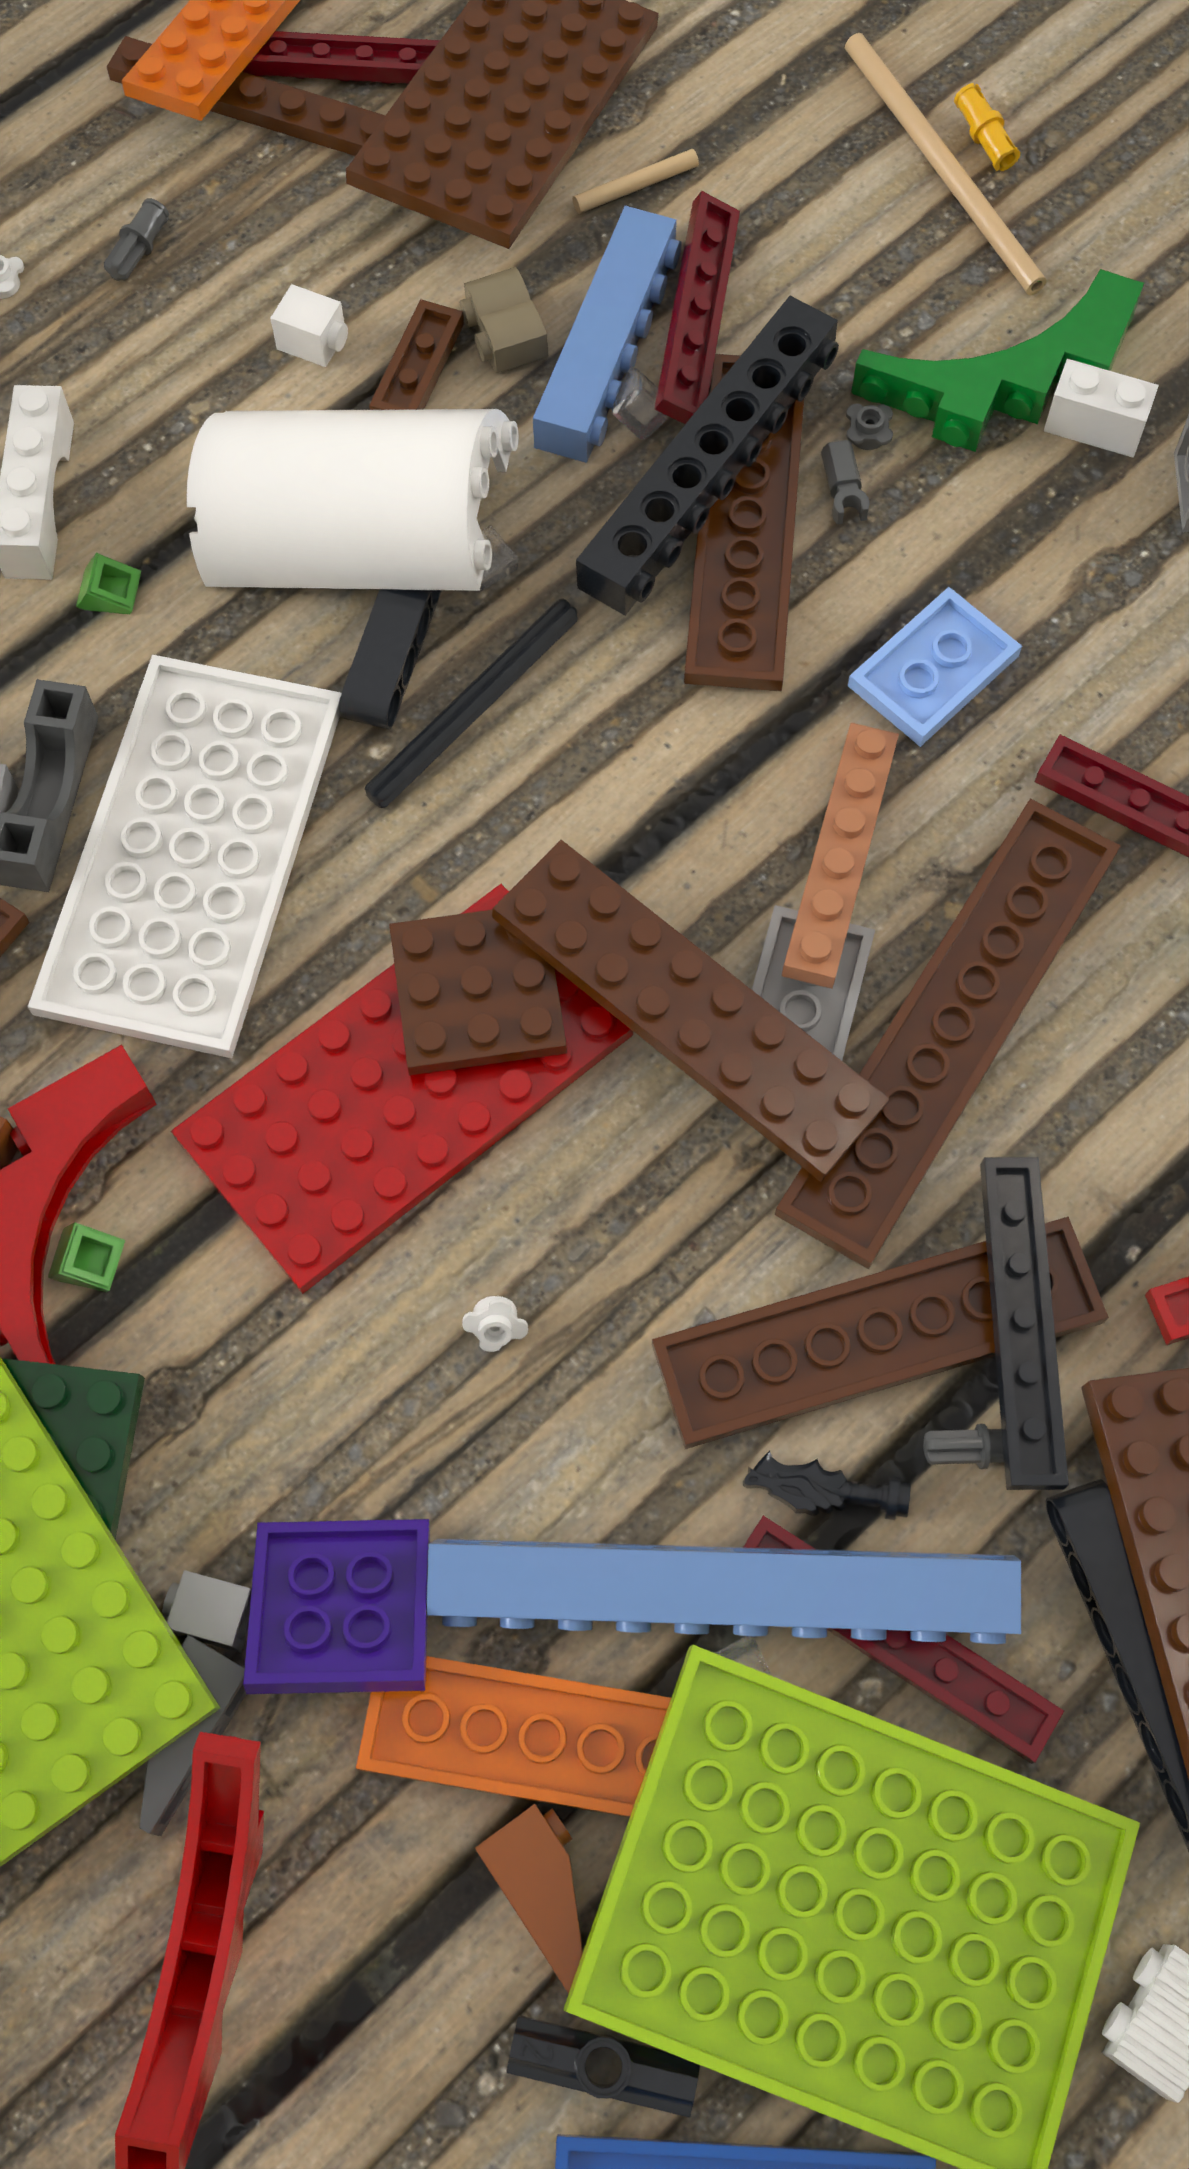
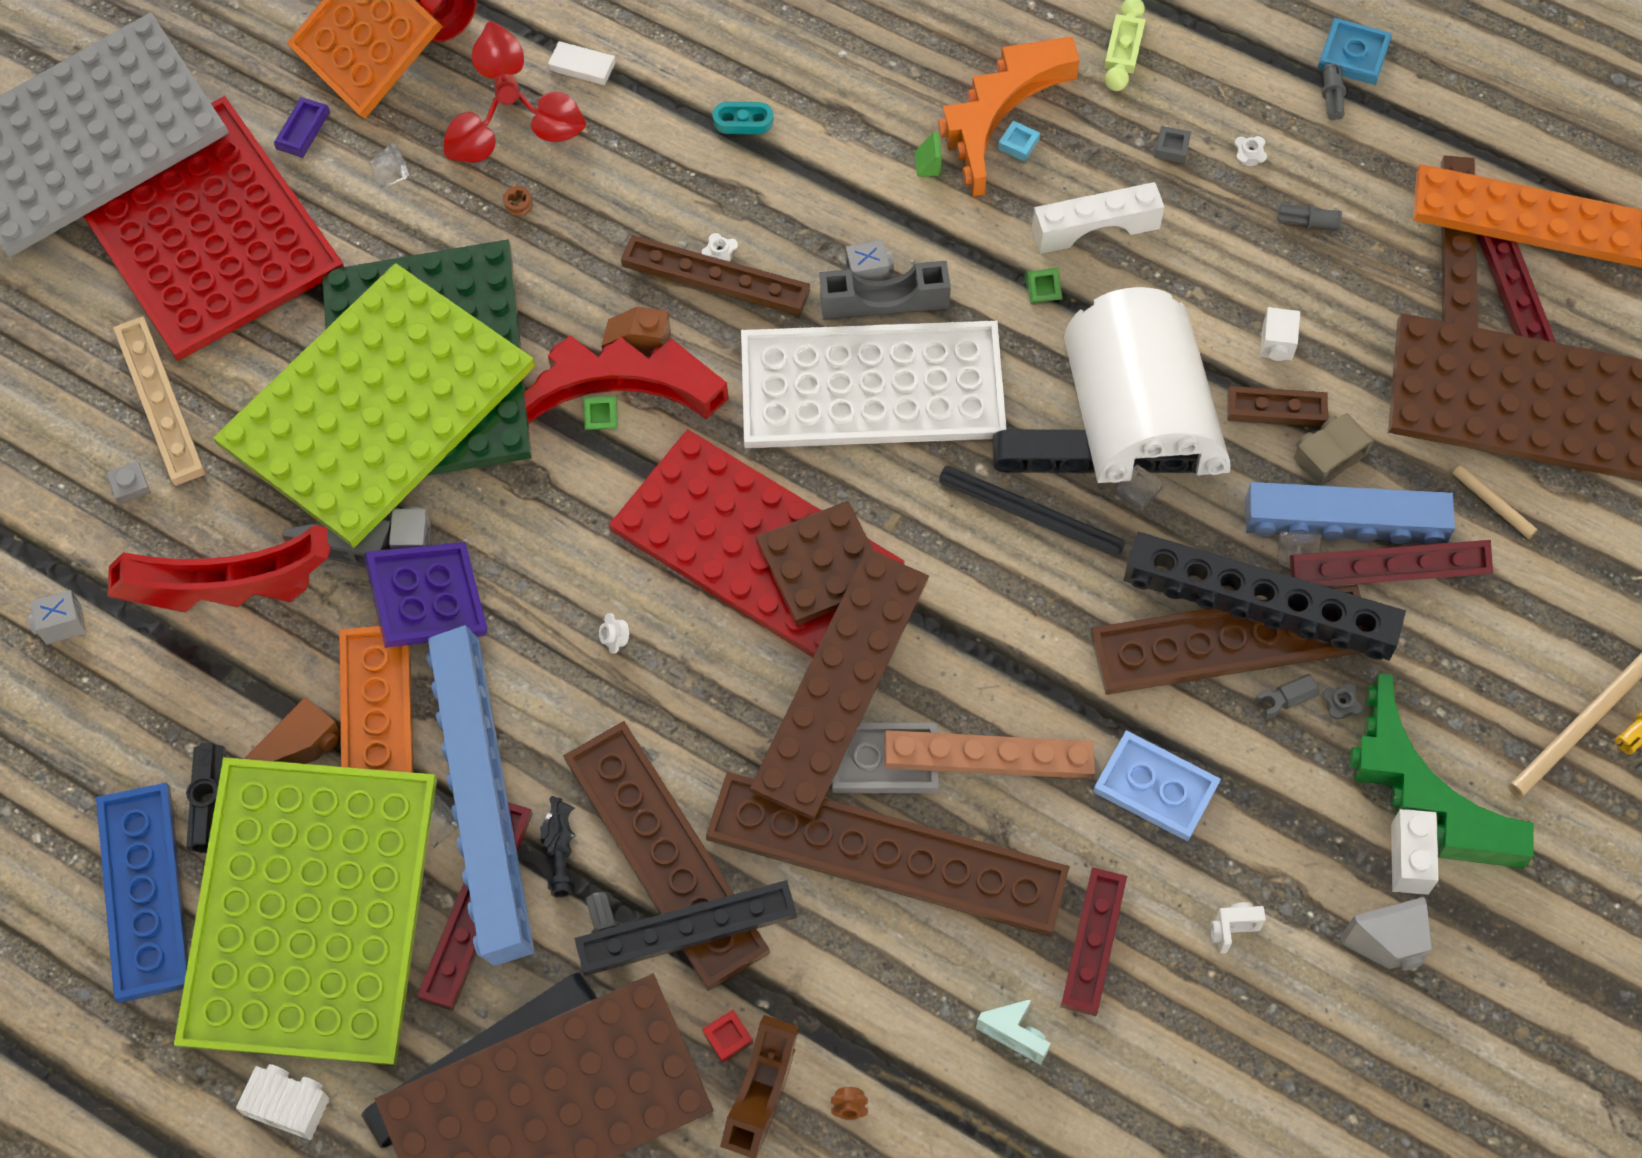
camera: 75 degrees right, 5 degrees down
none -> white bracket [1210,902,1266,953]

